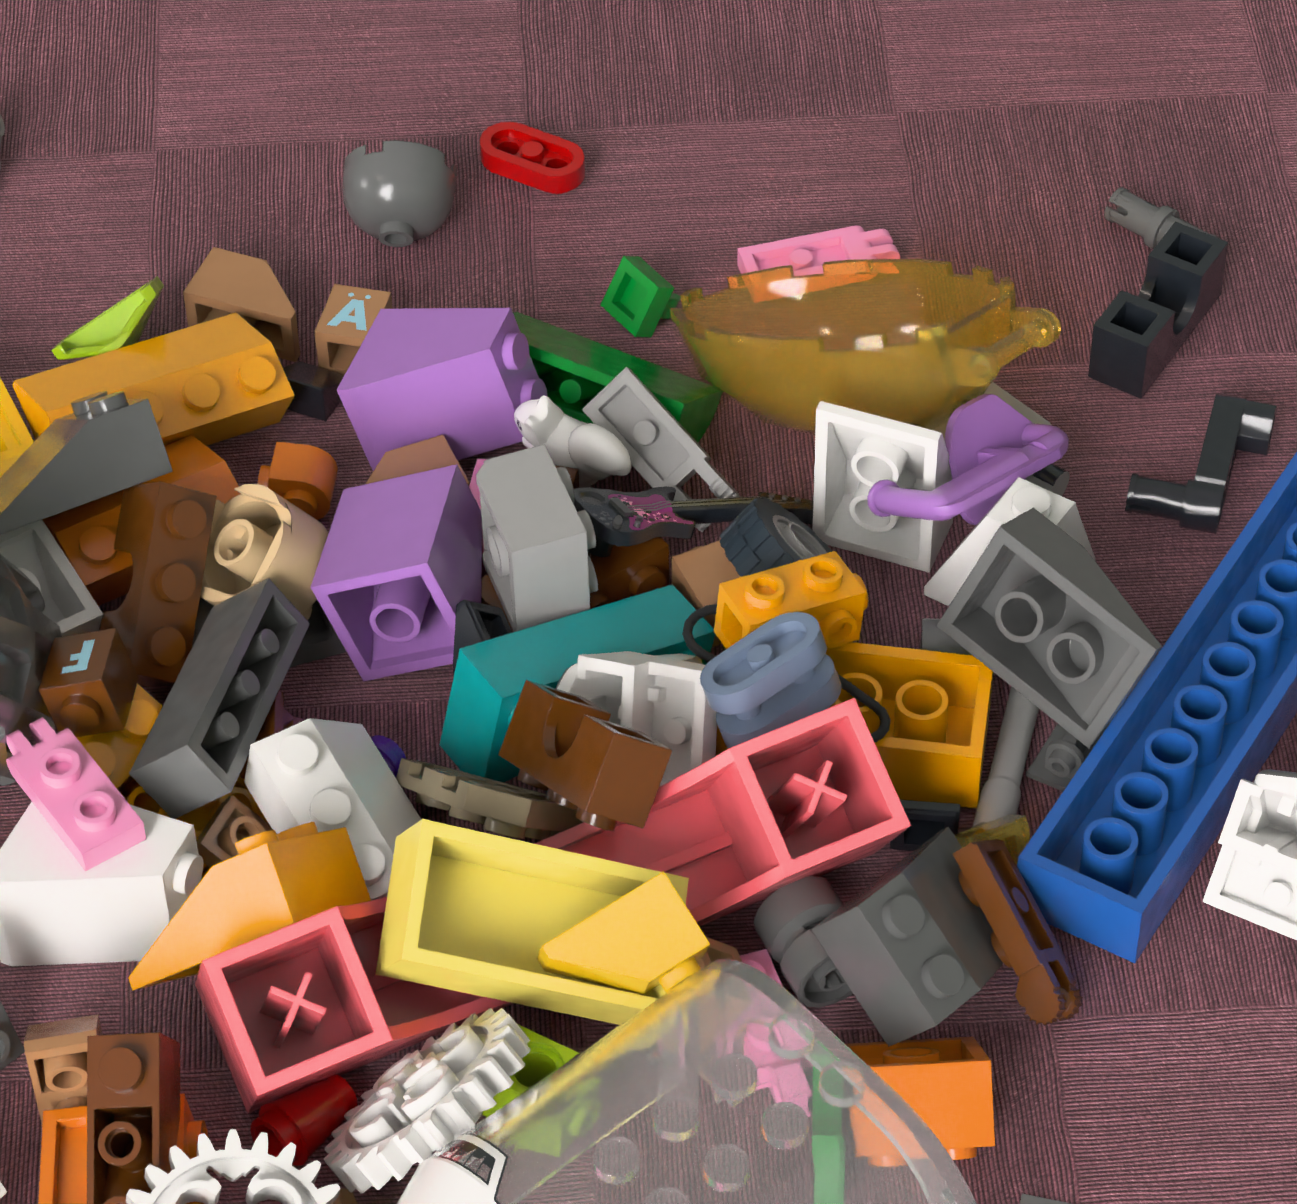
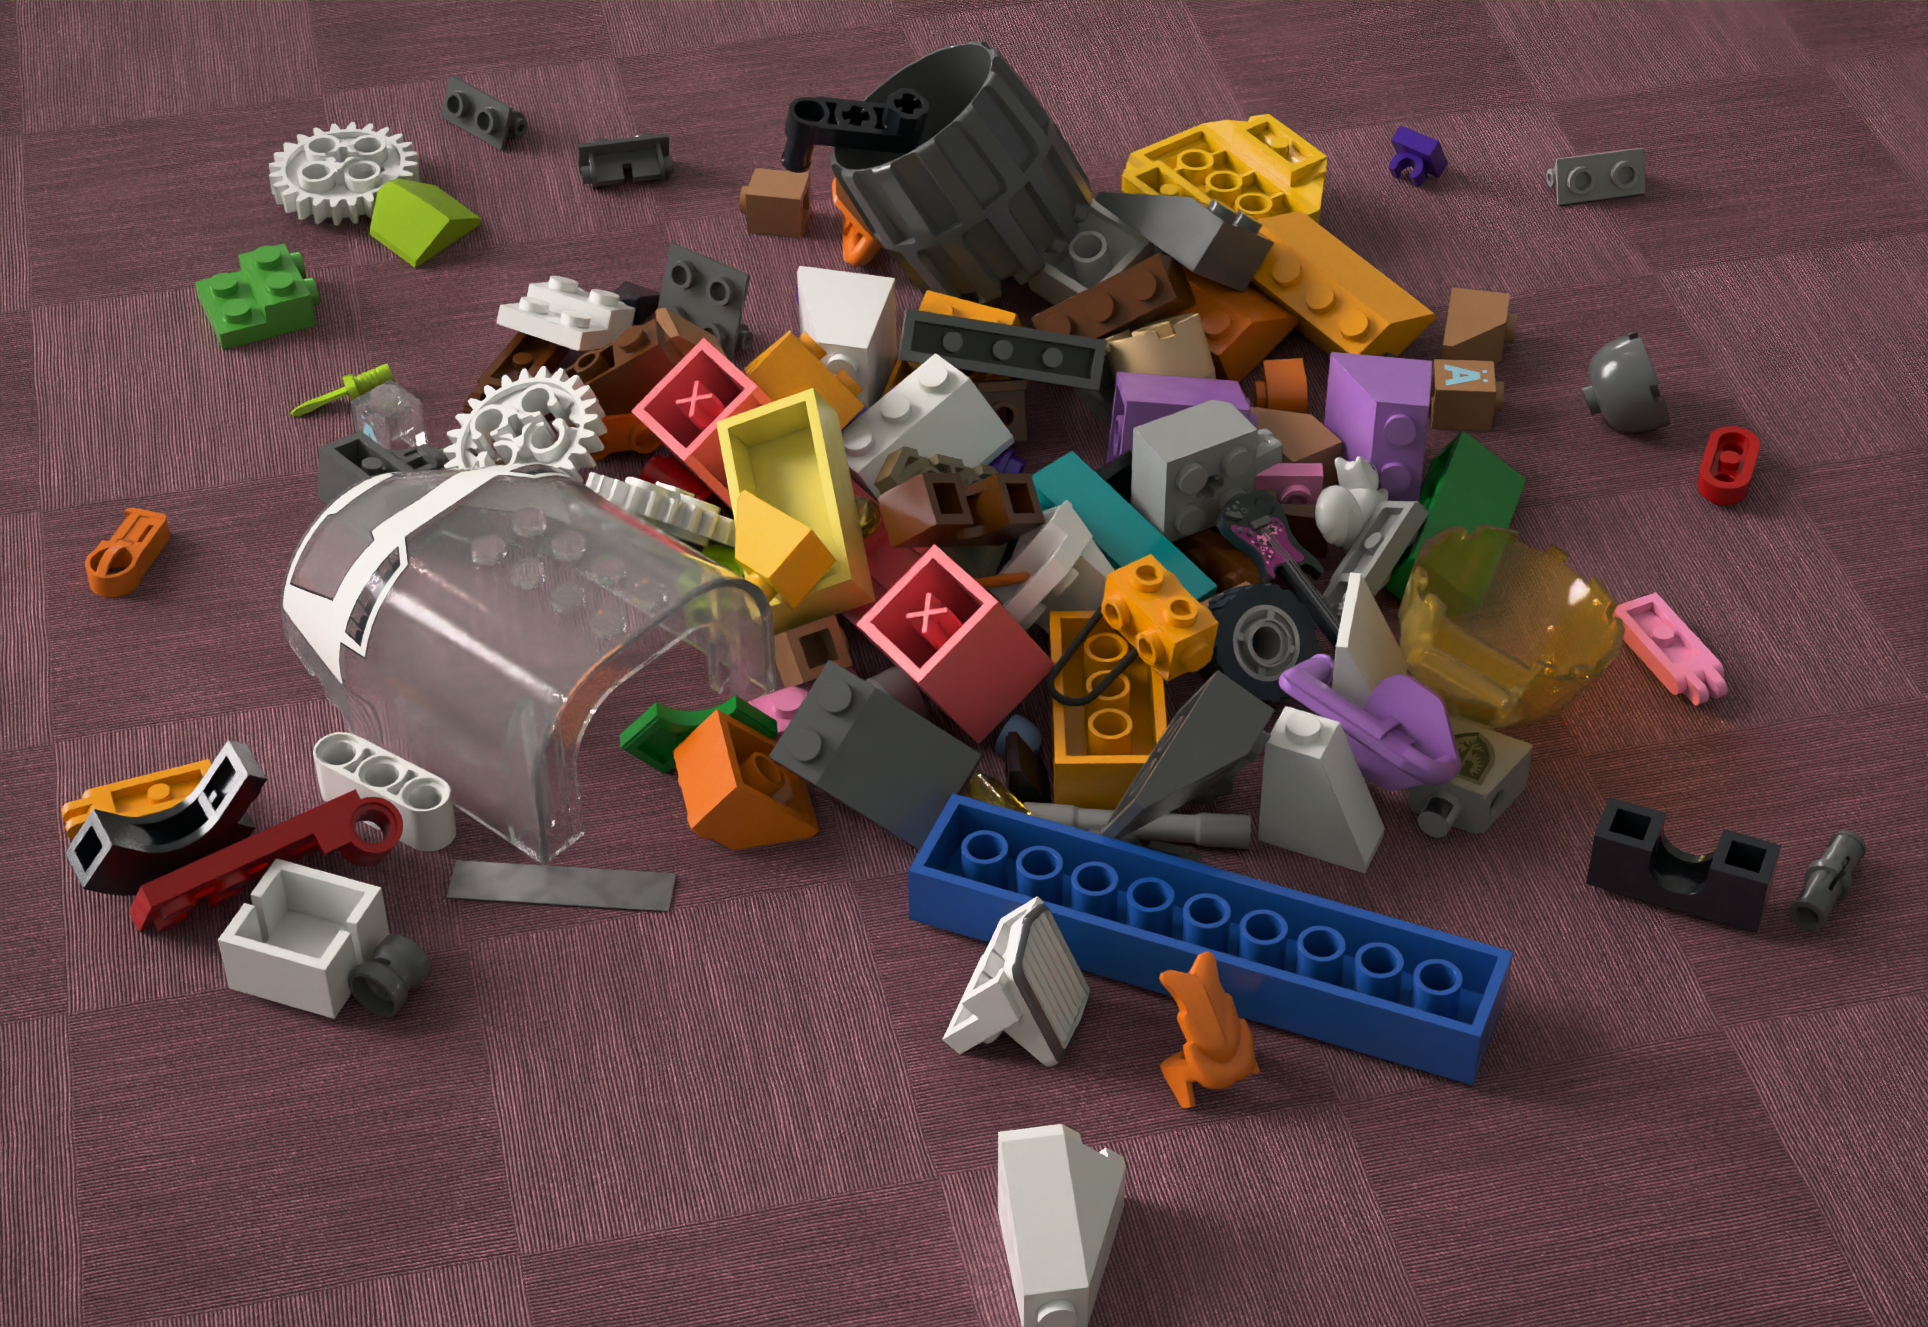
camera: 80 degrees right, 5 degrees down
bright pink hinge [6,717,146,871] -> none
reddish brown brick [39,628,139,737] -> none
lime slope [51,276,164,360] -> none
green tile [600,256,681,337] -> none
sand blue brick [700,612,842,748] -> none
reddish brown hinge [953,839,1083,1025] -> none
black beam [1125,393,1277,534] -> none

